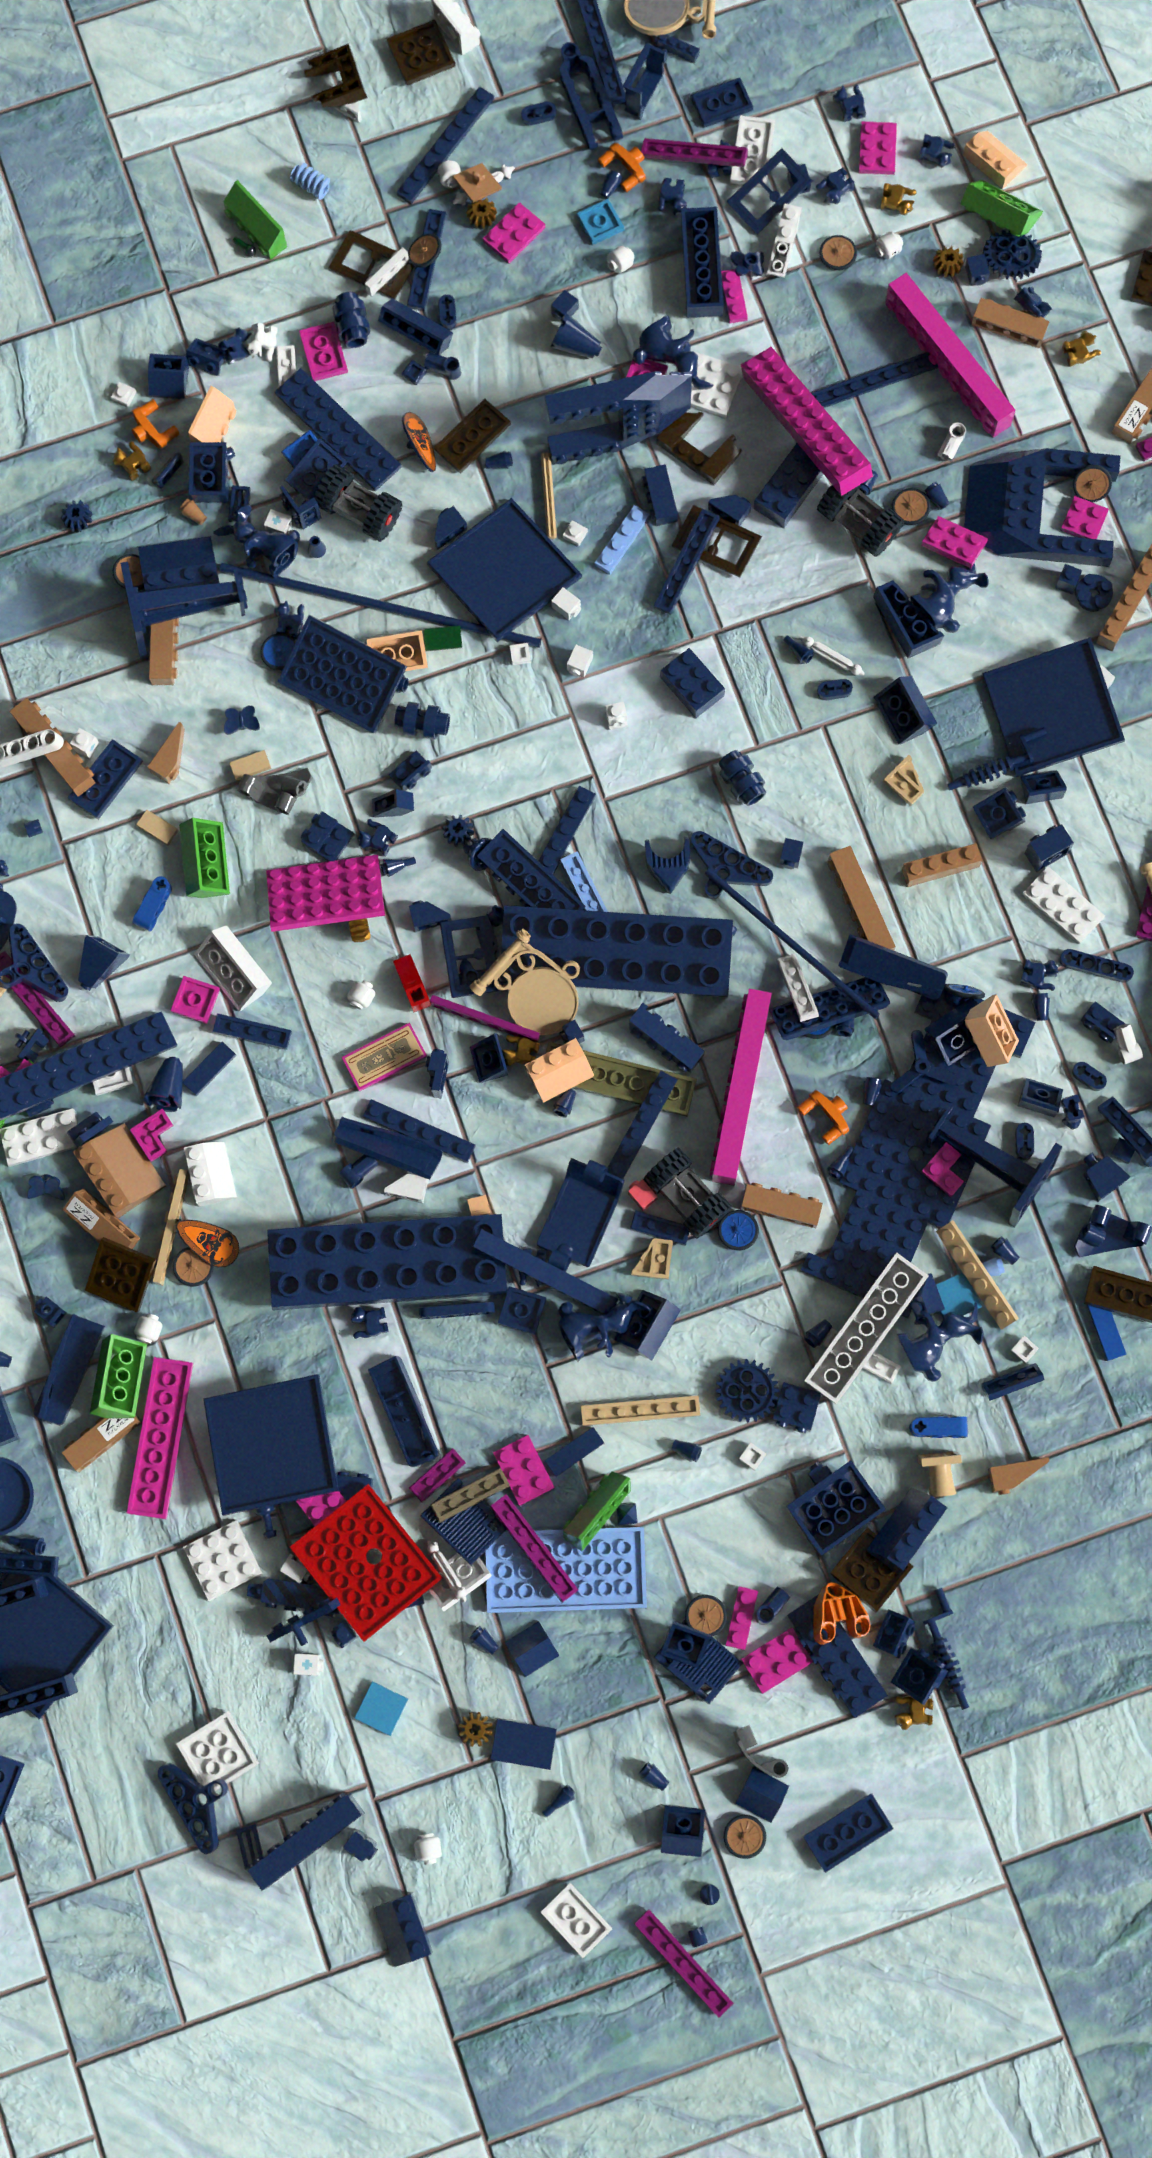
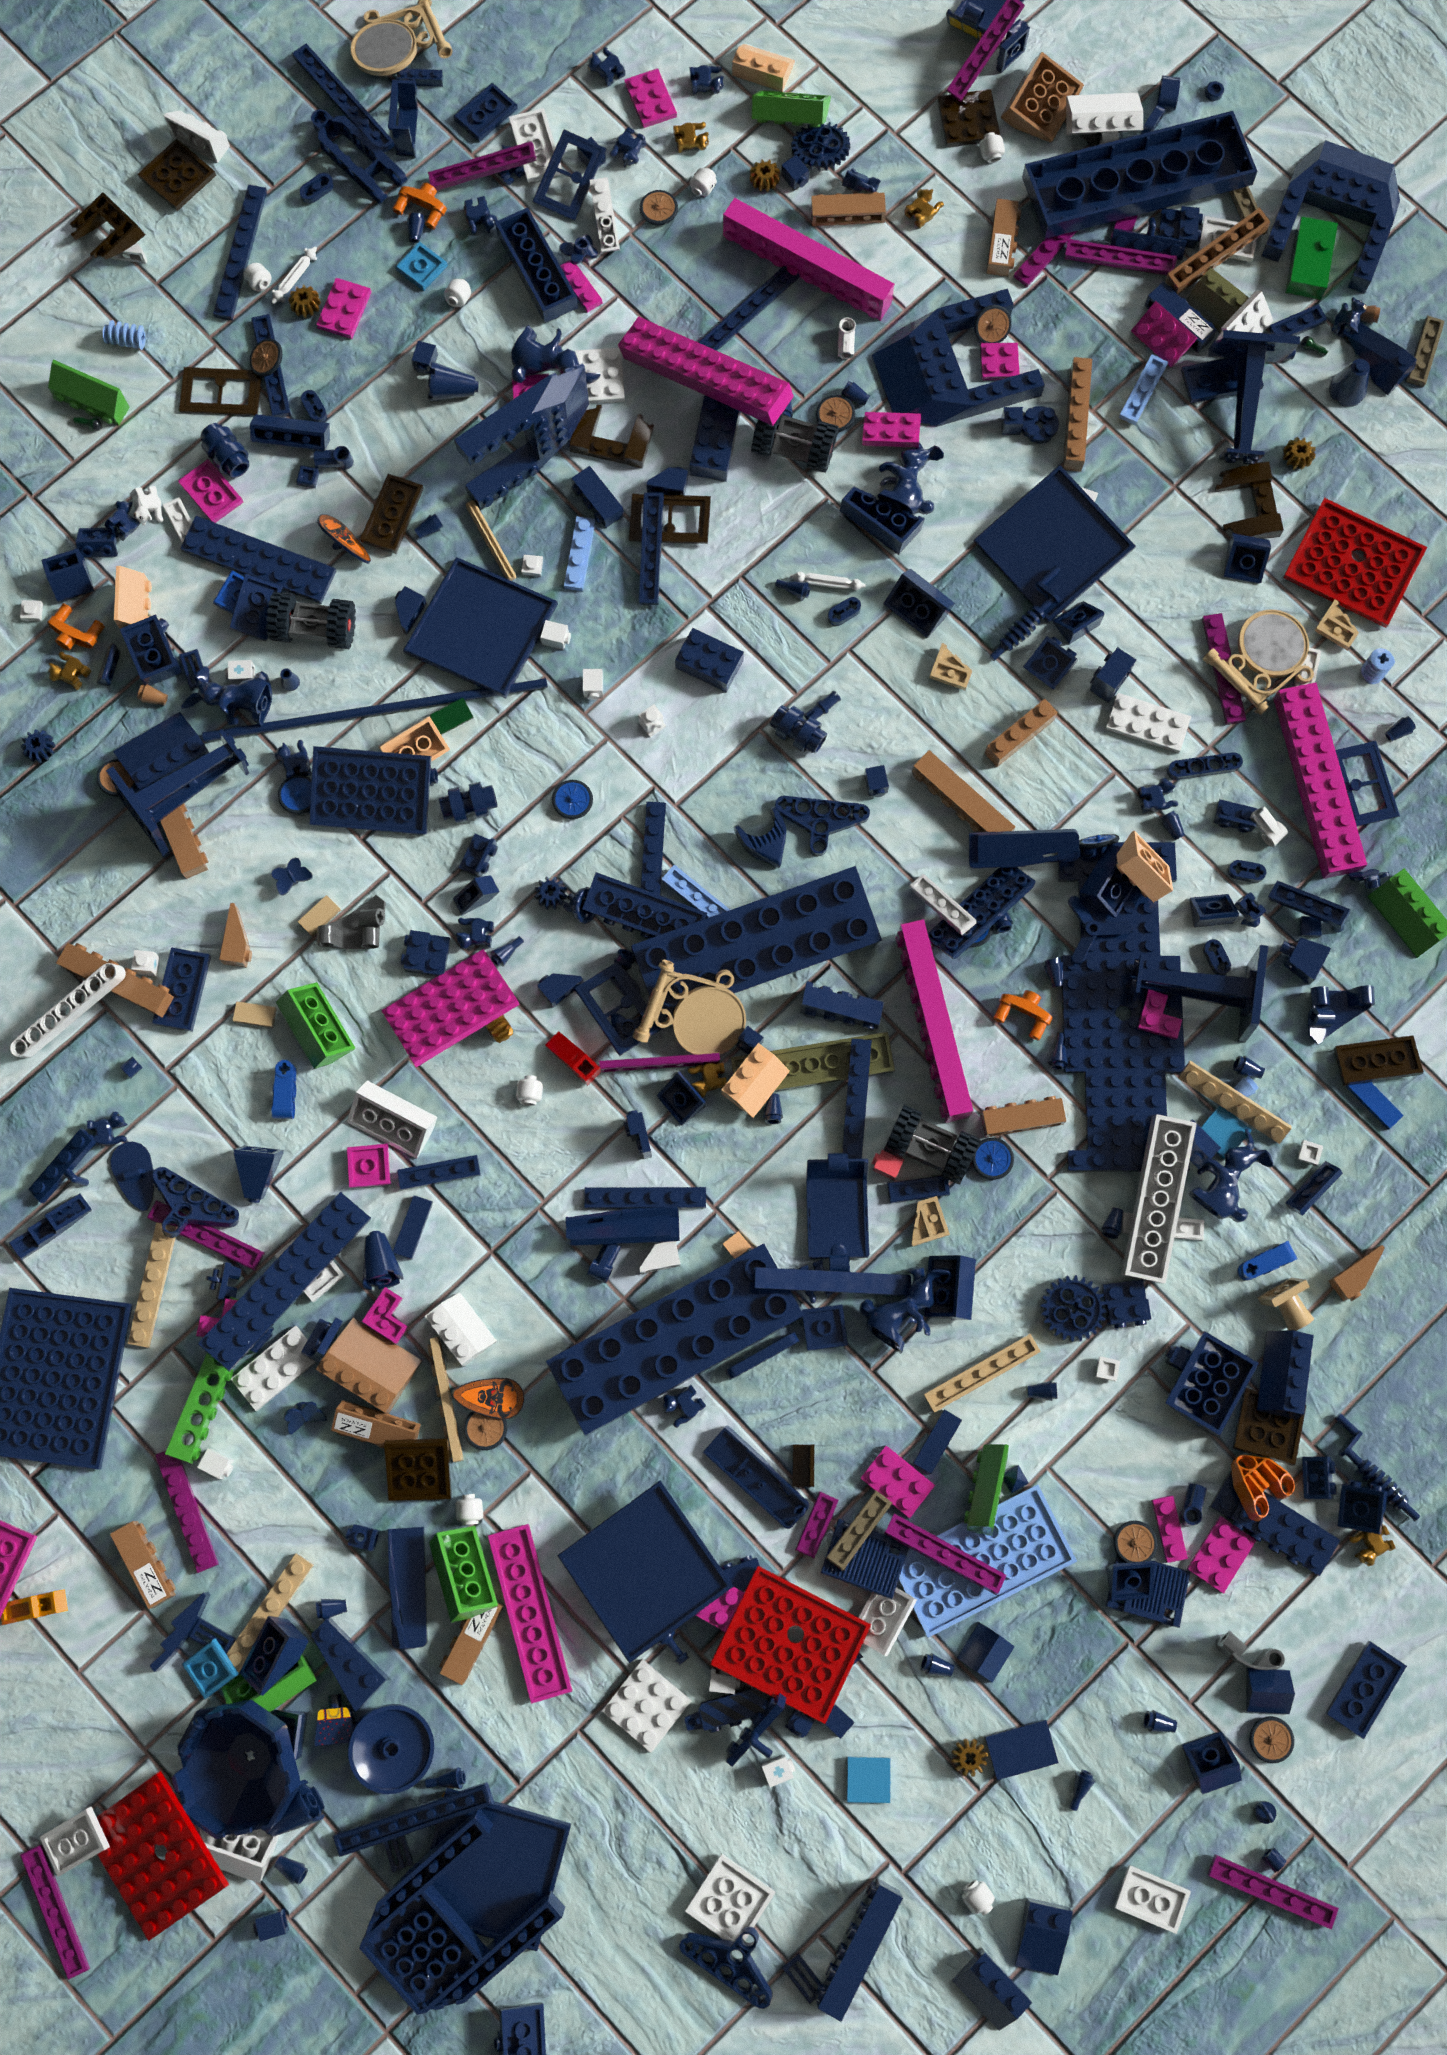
camera: 30 degrees left, 0 degrees up
dark blue bracket [279,485,322,530] -> none
tile [342,1023,427,1092] -> none
dark blue brick [344,1830,378,1862] -> none
white plate [365,247,409,297] -> none
white wheel [427,1541,466,1602] -> none
medium nougat piece [452,163,502,202] -> none
white plate [510,643,531,665] -> none
dark blue piece [705,868,880,1019] -> none
none -> blue wheel [552,780,593,819]
none -> dark brown panel [792,1444,815,1487]
none -> dark blue pin [804,691,841,720]
none -> dark blue brick [825,1704,855,1739]
none -> dark blue slope [1015,1897,1073,1975]

